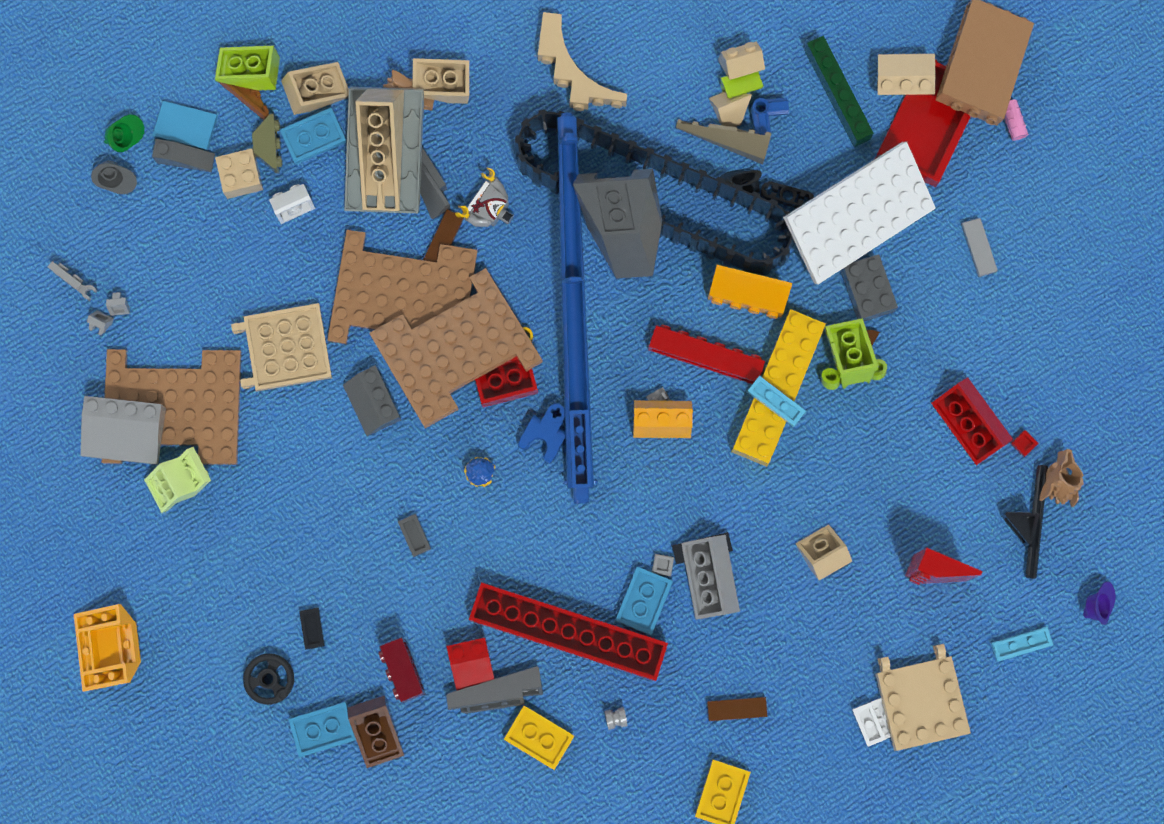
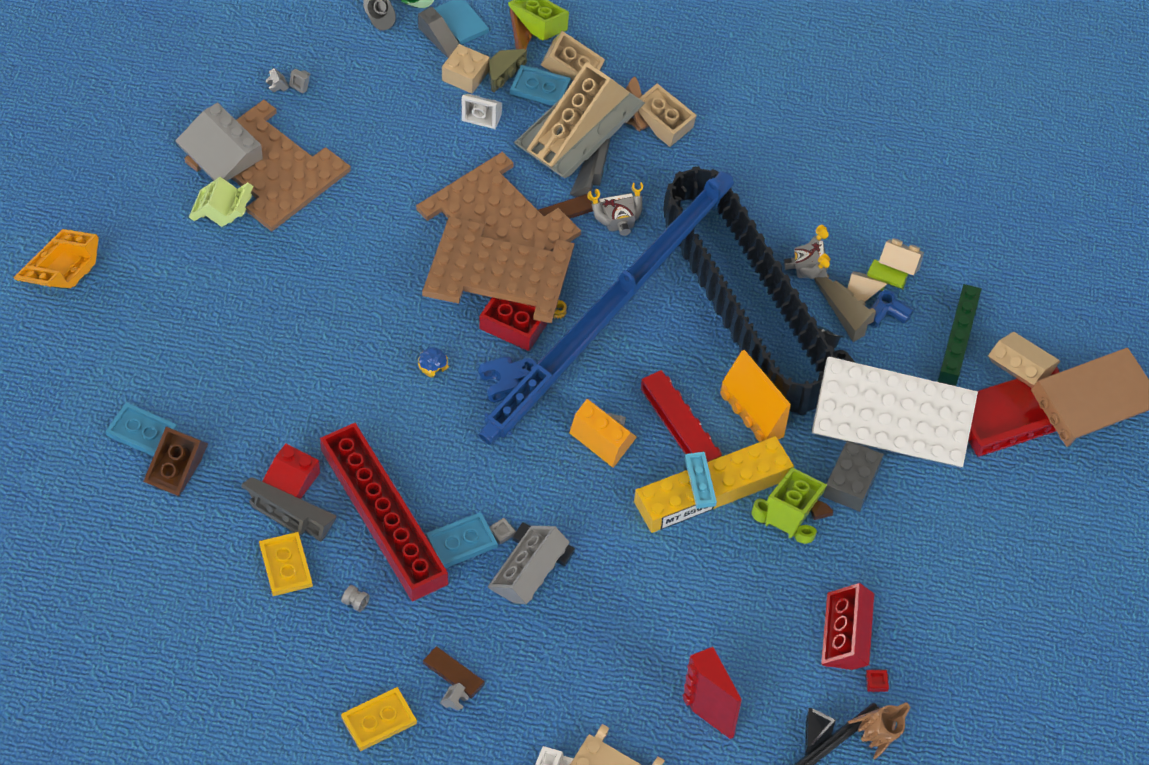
camera: 40 degrees right, 25 degrees down
light grey plate [48,261,98,301] -> none
tan plate [231,303,332,392] -> none
black wheel [243,654,294,705] -> none
black tile [299,608,325,650] -> none
dark grey slope [343,365,401,436] -> none
dark red brick [378,637,426,703] -> none
dark grey tile [398,514,431,557] -> none
tan arch [538,12,627,111] -> none
dark grey wedge [573,169,662,278] -> none
tan slope [795,525,852,580] -> none
light grey tile [961,218,998,277] -> none
bright pink axle [1005,99,1029,141] -> none
none -> light grey tile [440,683,469,710]
none -> torso [784,225,831,279]

